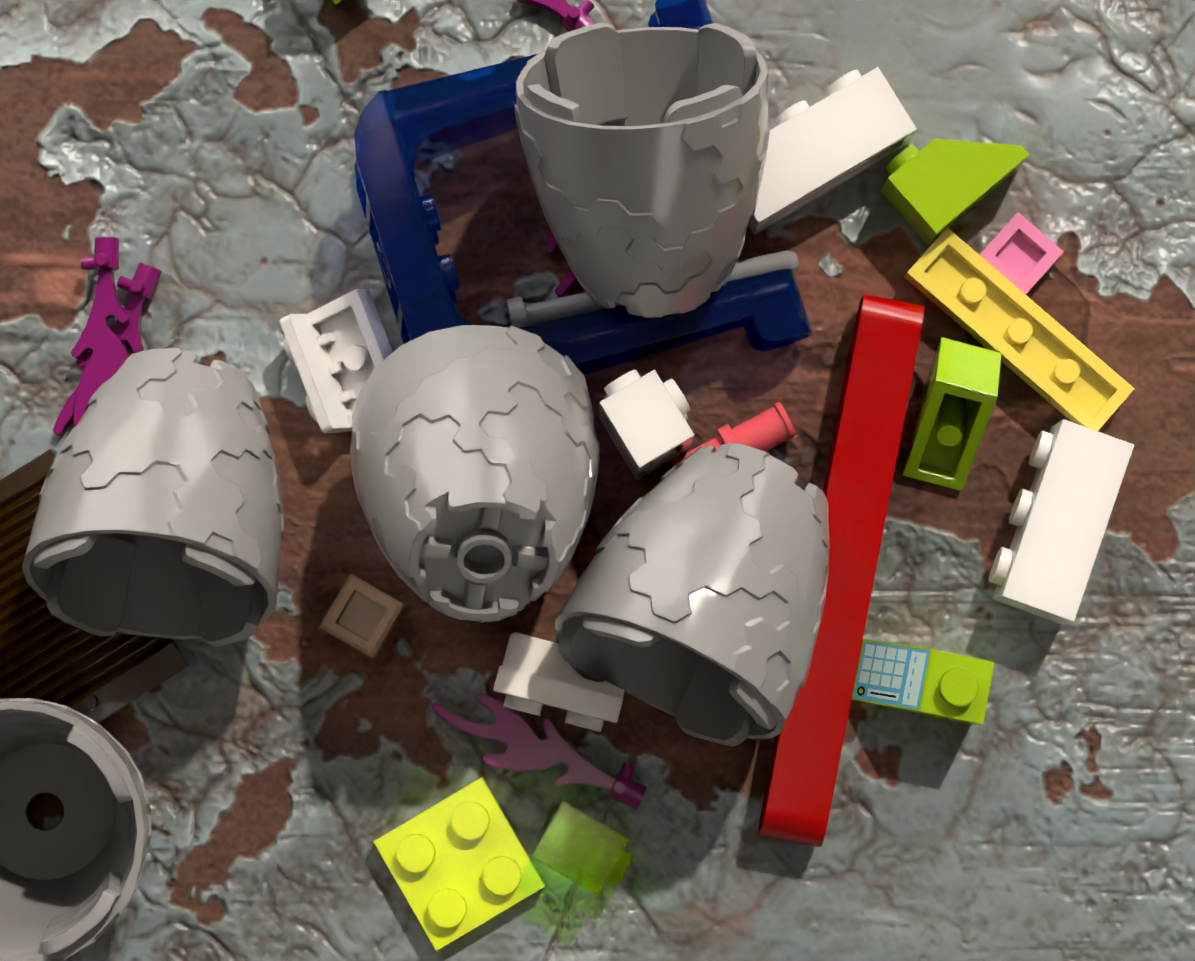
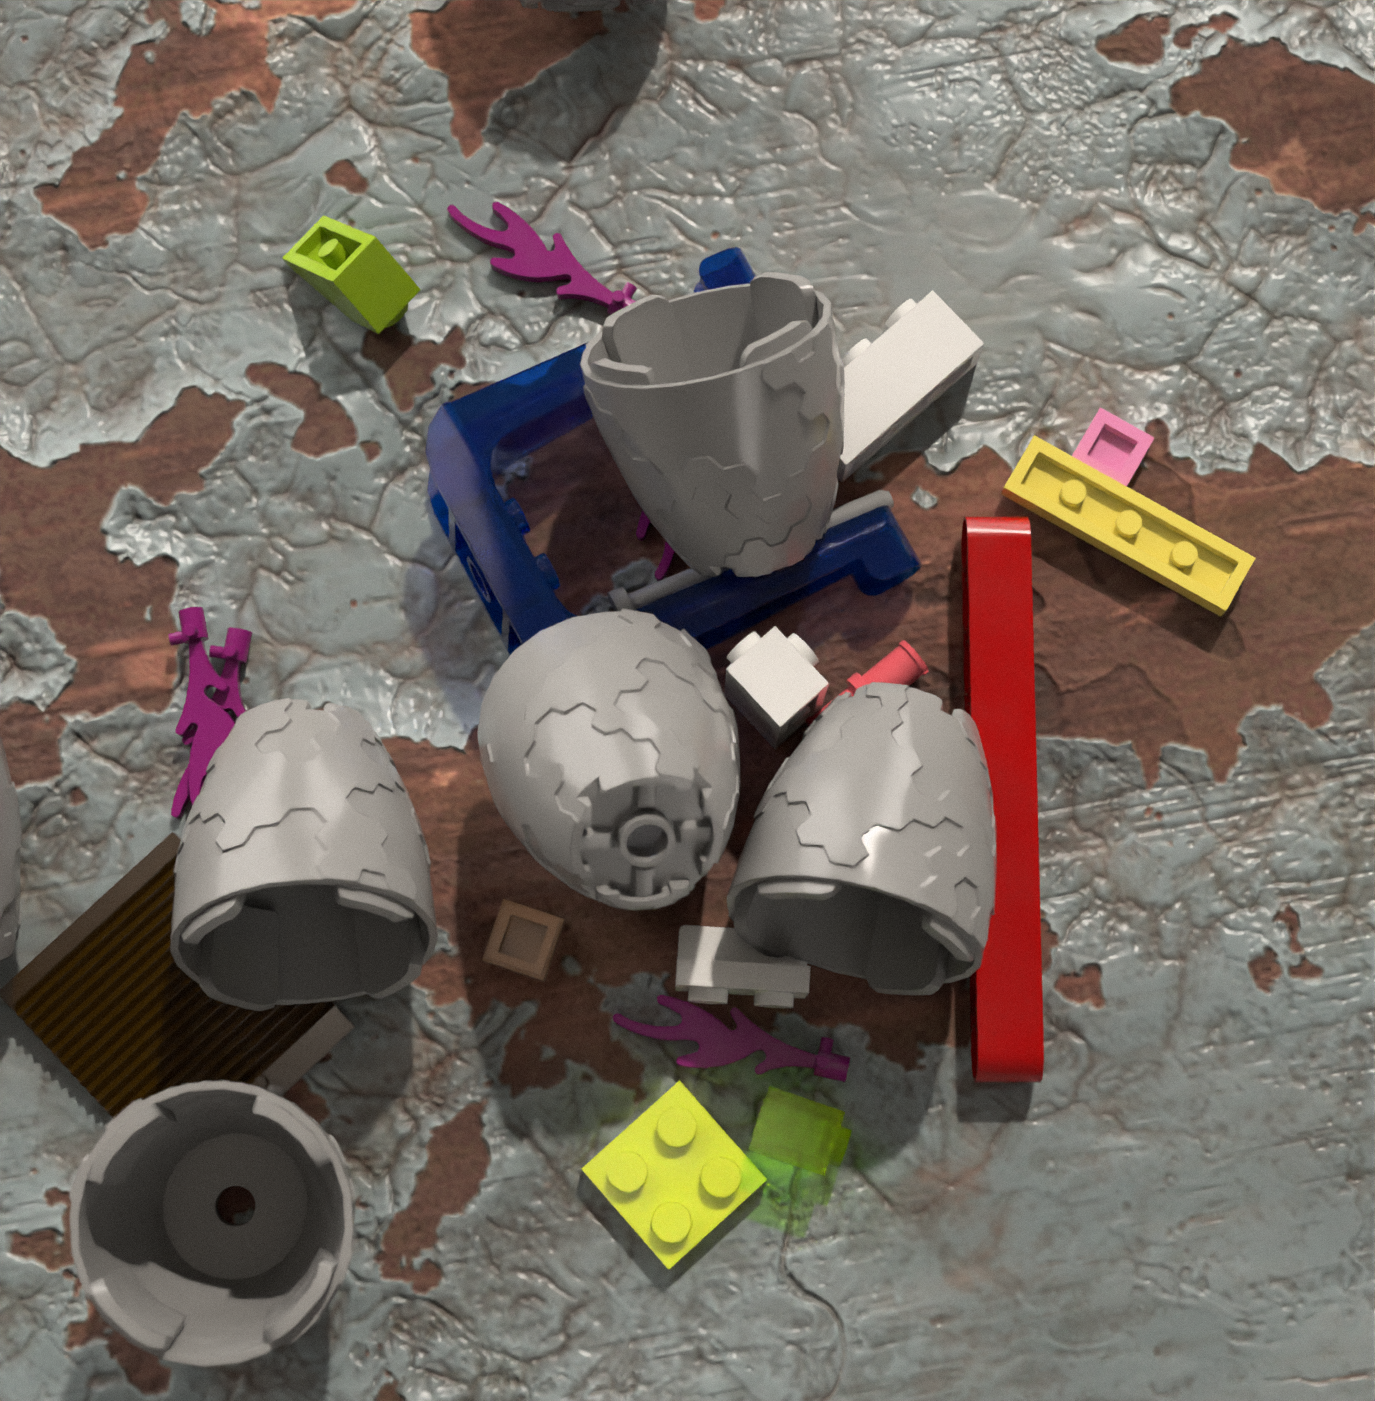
camera: 10 degrees left, 5 degrees down
white bracket [280,289,393,433] -> none
slope [851,639,995,725] -> none
lime slope [880,138,1030,246] -> none
lime slope [903,337,1001,491] -> none
white brick [989,419,1134,624] -> none

